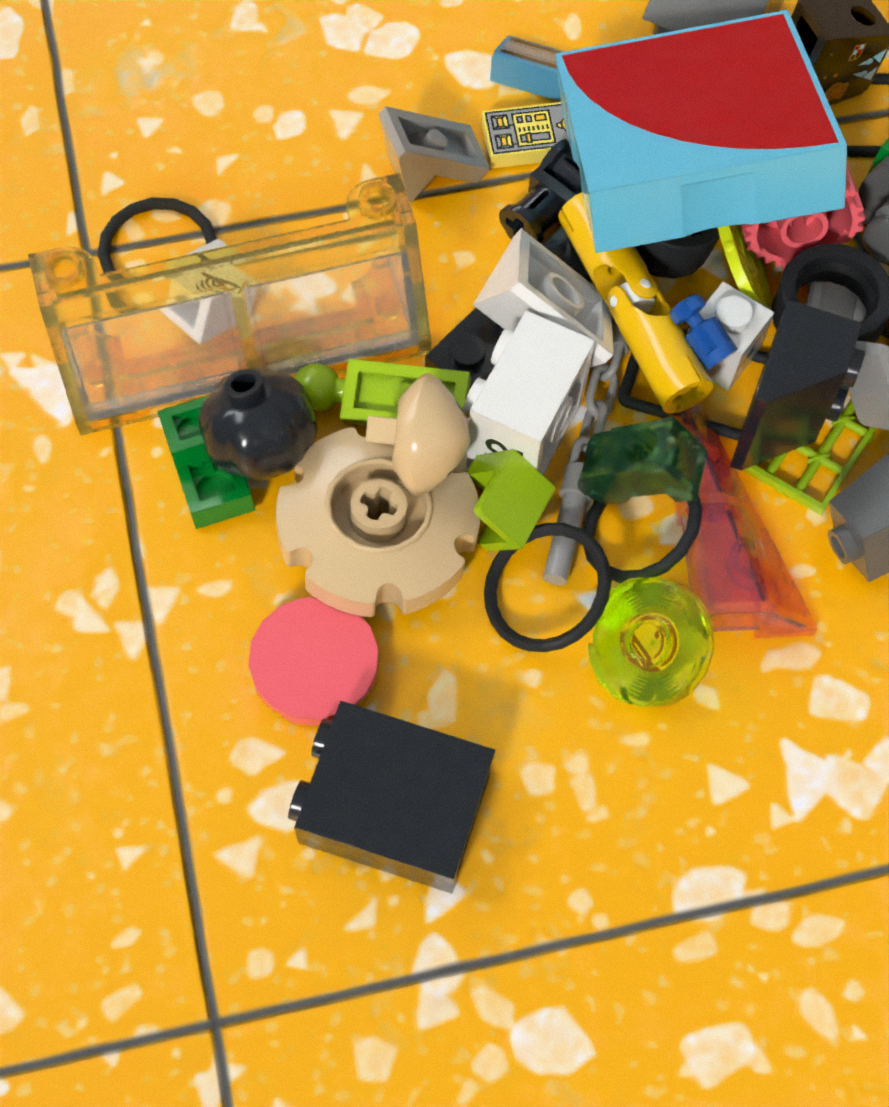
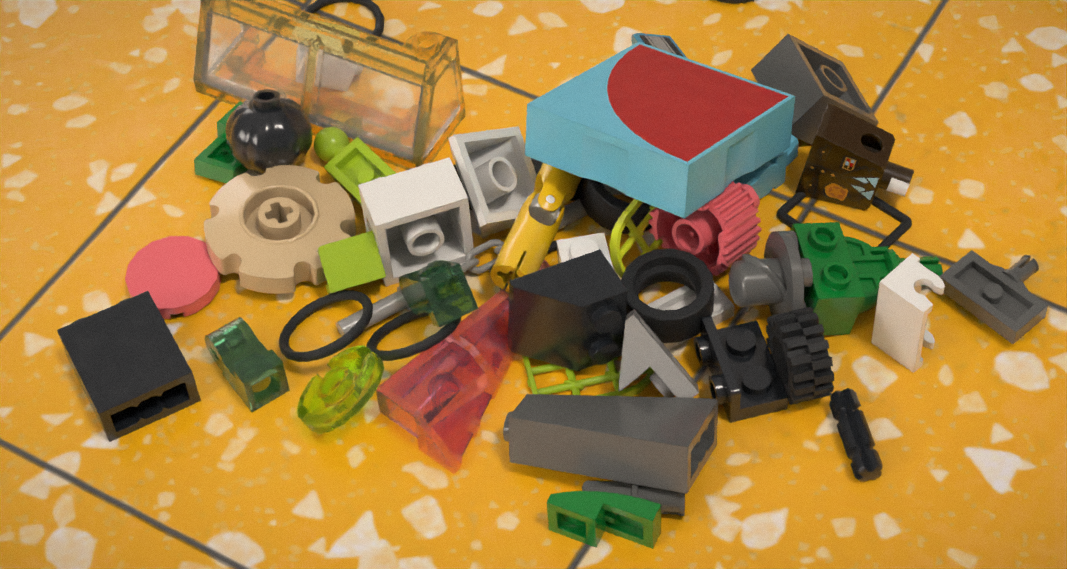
camera: 50 degrees right, 15 degrees down
tan piece [365,373,471,497] -> none
light grey slope [379,106,490,203] -> none
blue piece [670,294,738,371] -> none
none -> clear green leg [204,317,290,412]

